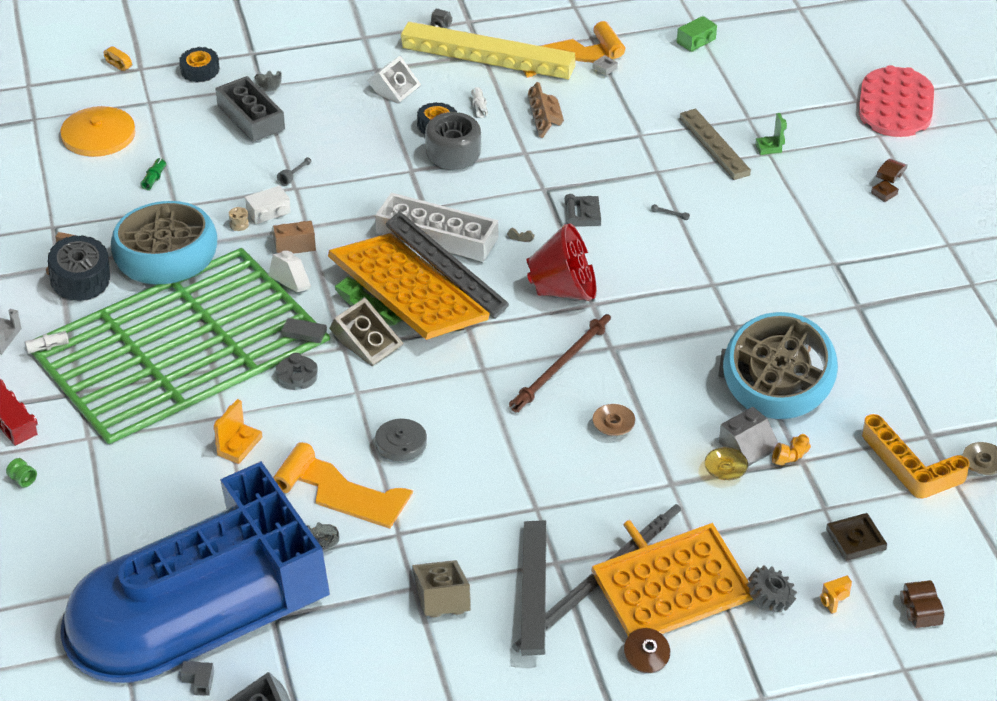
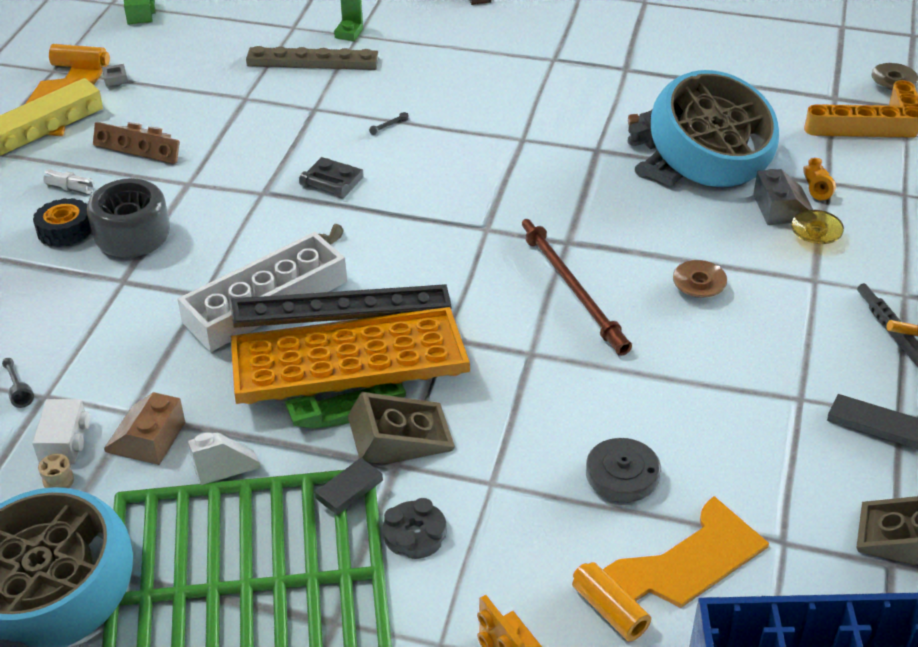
camera: 60 degrees left, 0 degrees up
red cone [526,223,597,301] -> none

